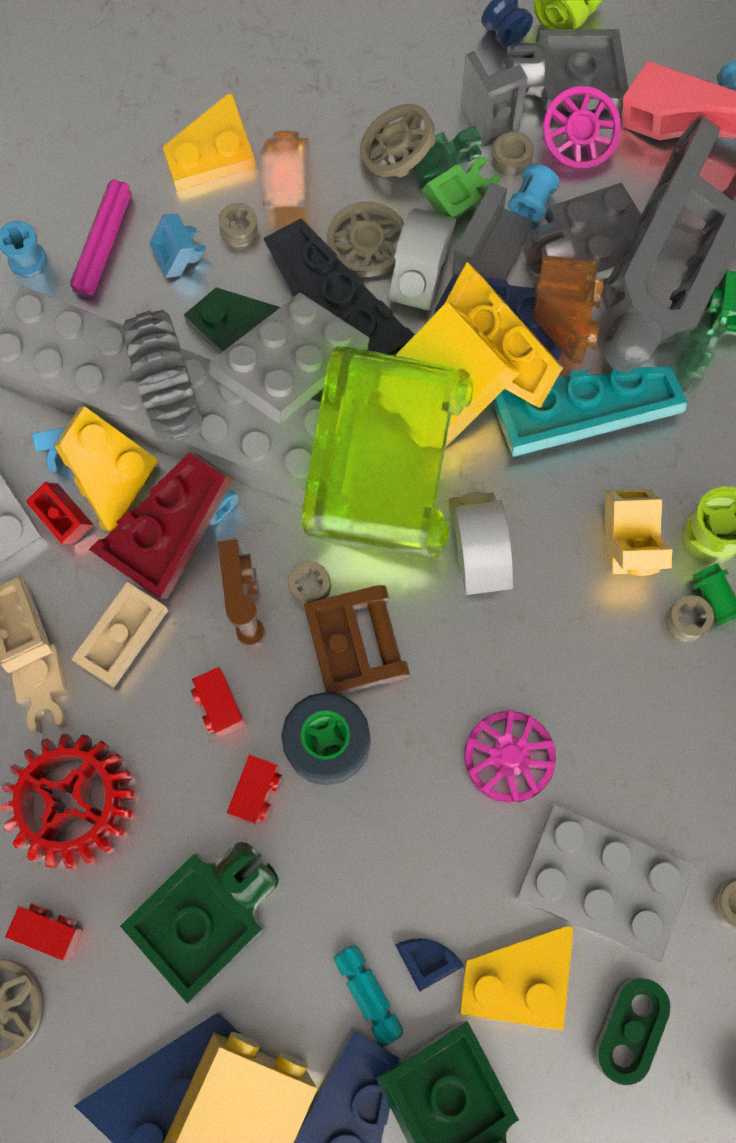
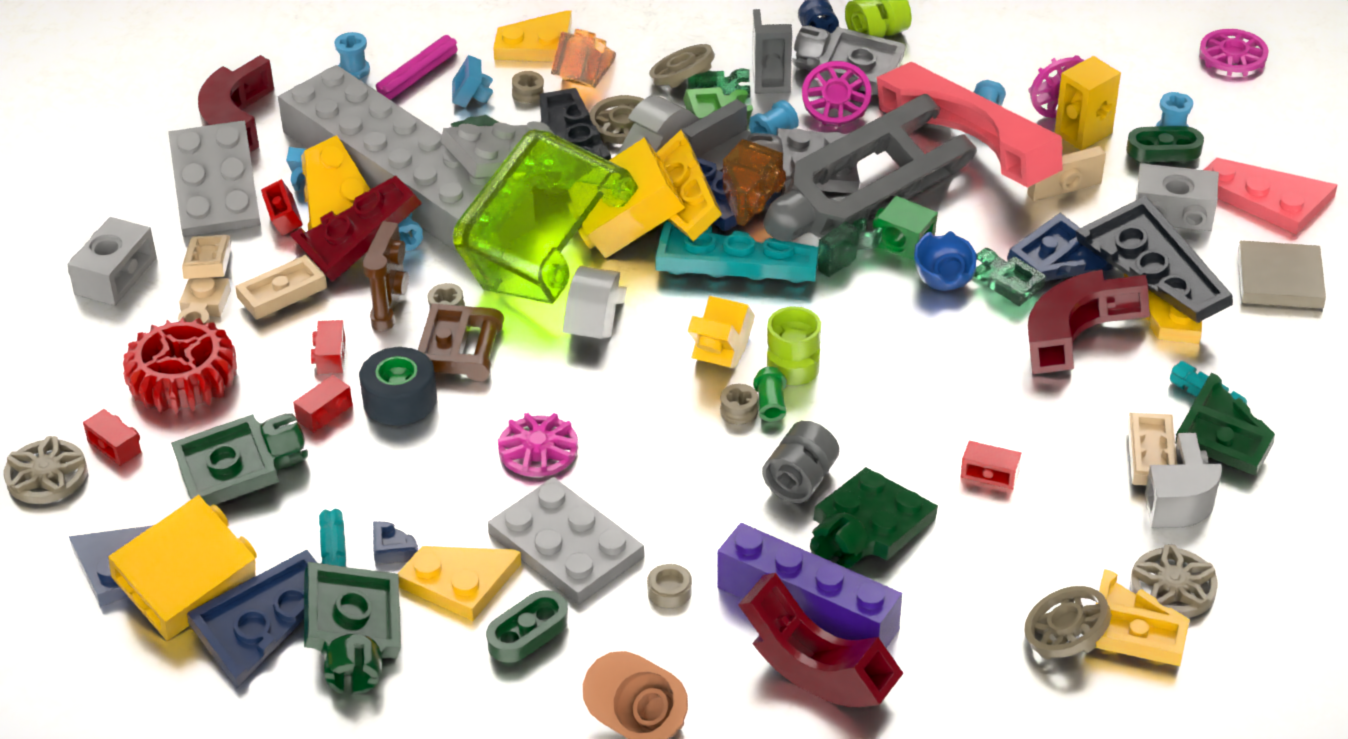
camera: 20 degrees right, 30 degrees down
dark grey gear [122,309,203,442] -> none
dark tan tile [491,131,534,176] -> none

